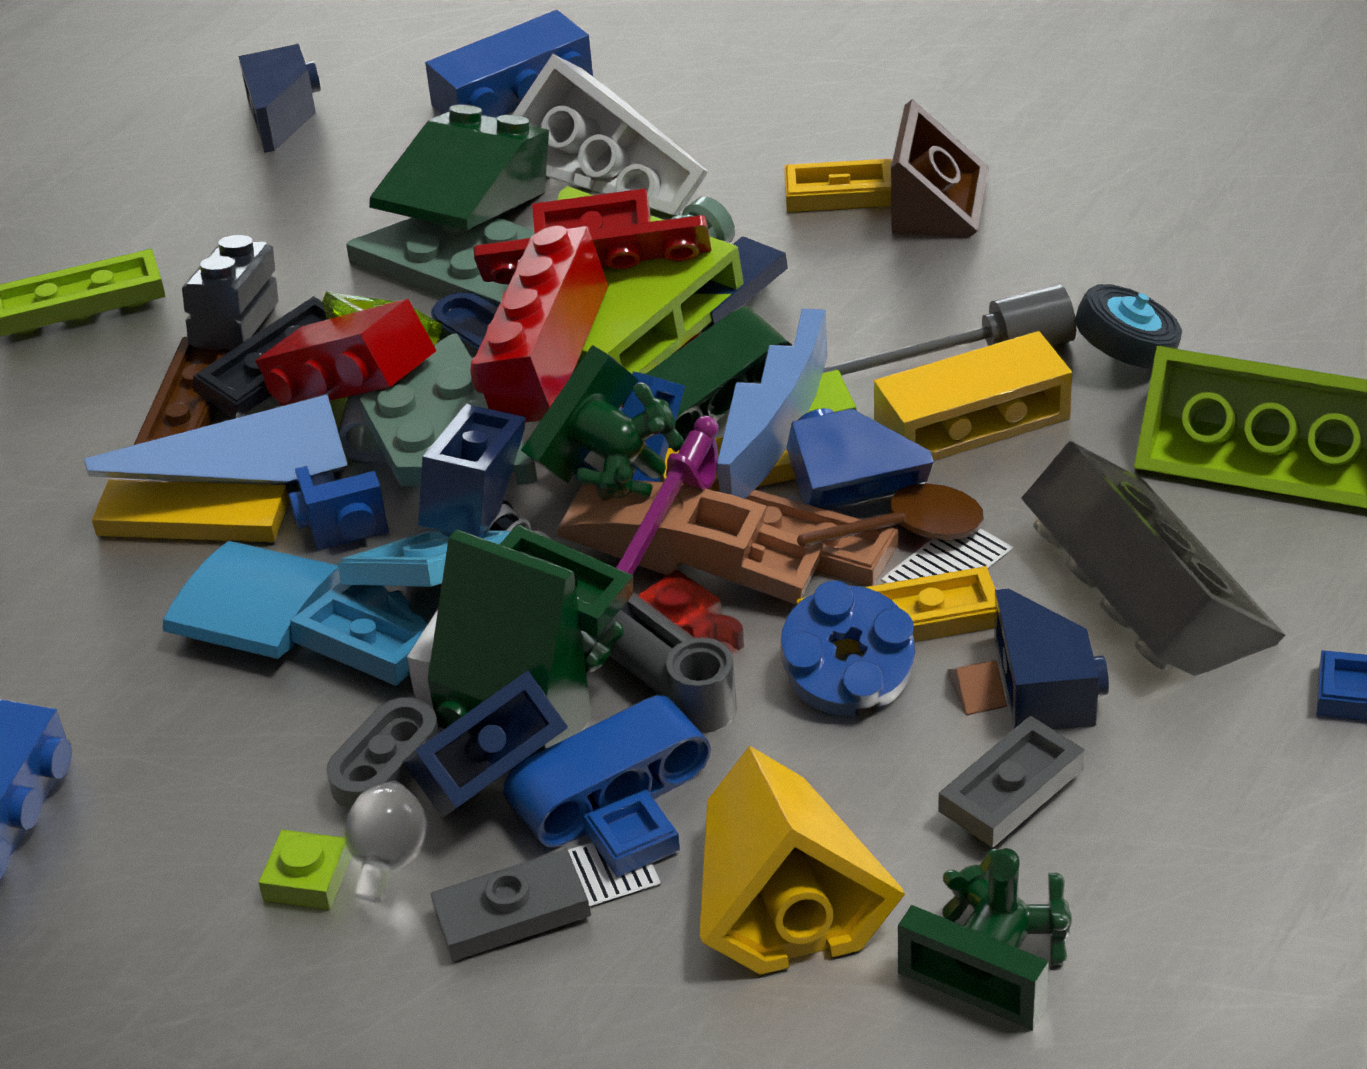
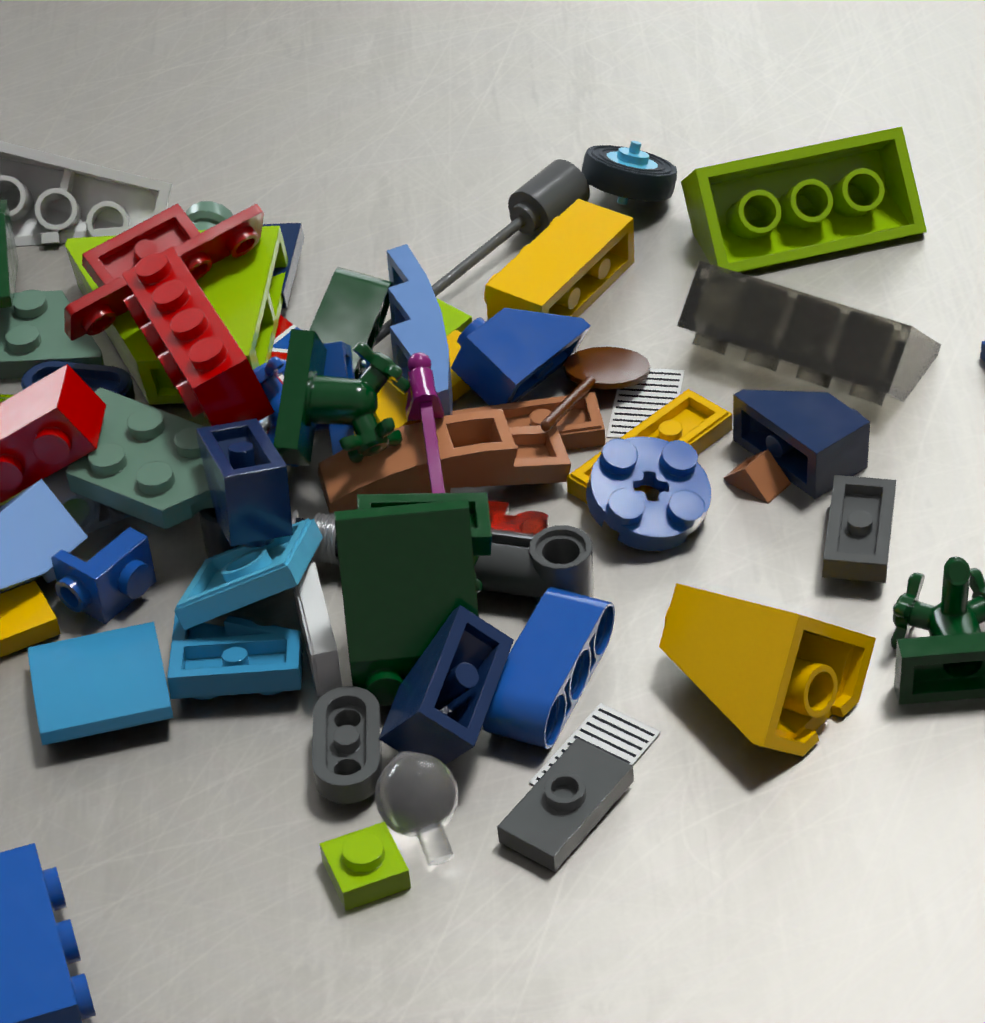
camera: 35 degrees left, 0 degrees up
blue tile [584,789,680,877] -> none
yellow tile [784,158,892,212] -> none
reddish brown slope [891,99,989,237] -> none

